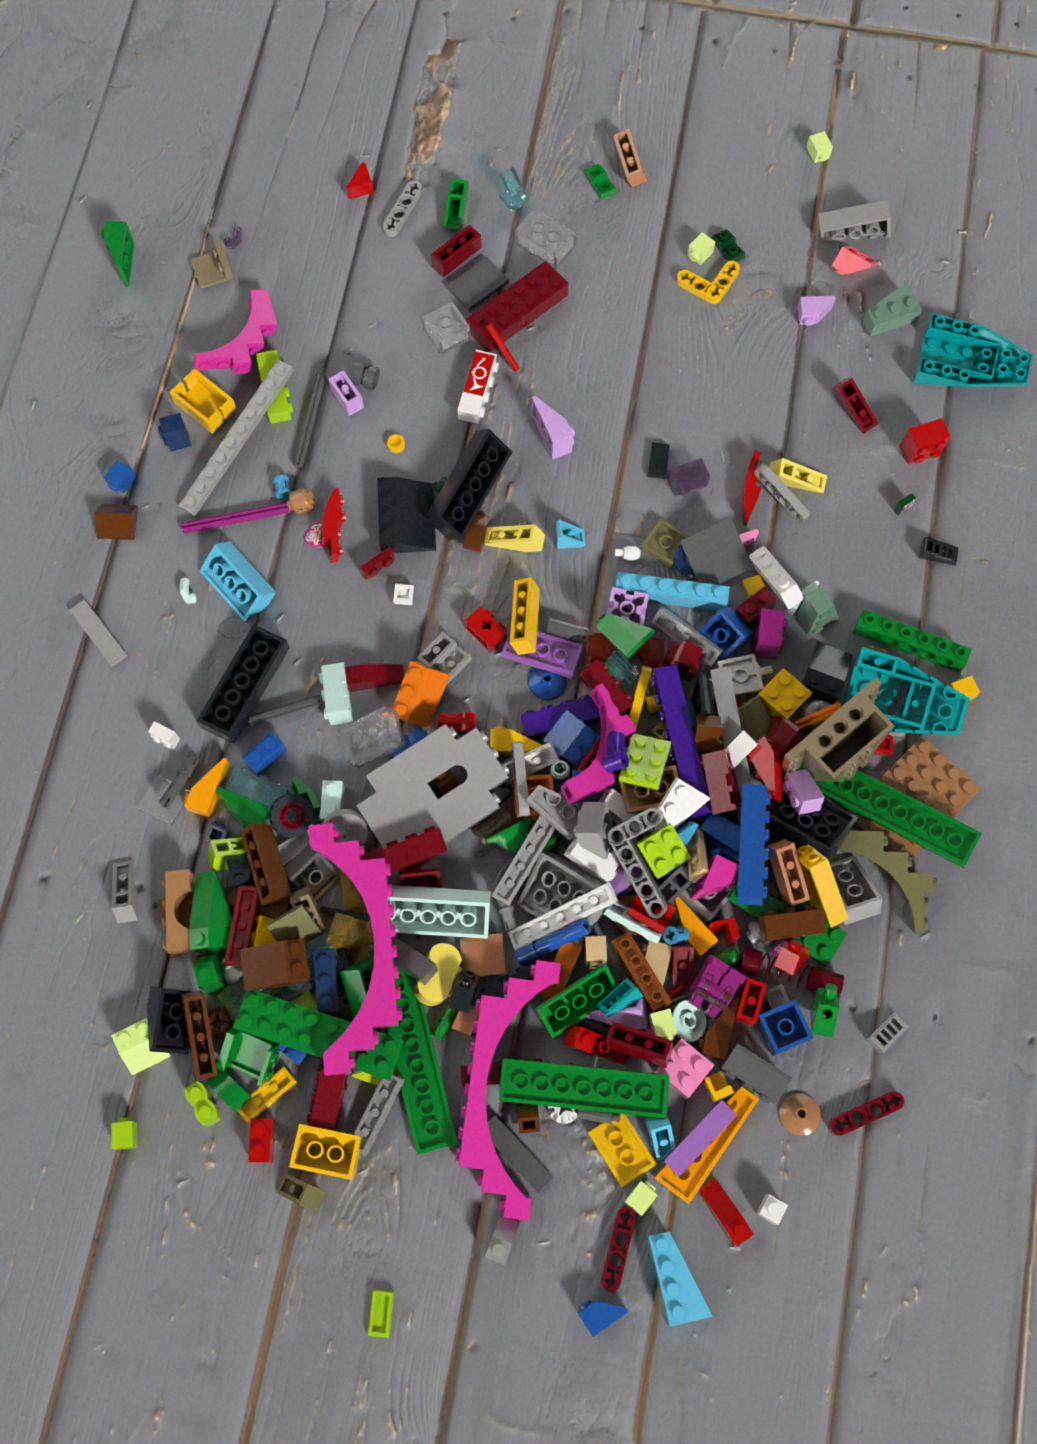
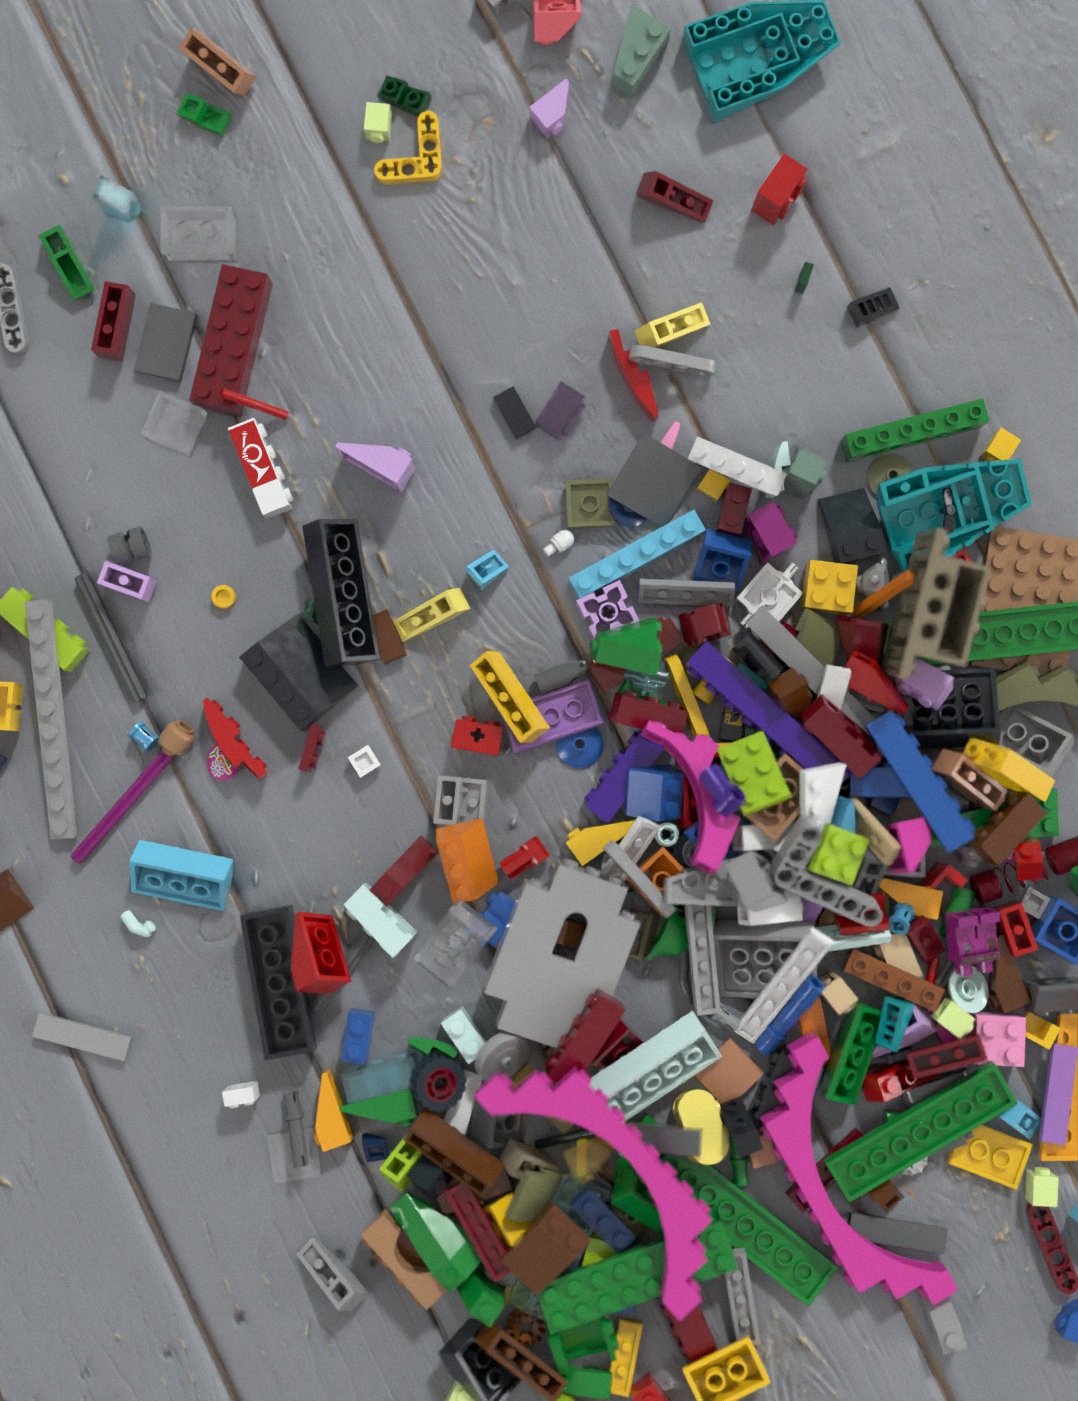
camera: 35 degrees left, 15 degrees up
none -> red slope [291,912,351,994]

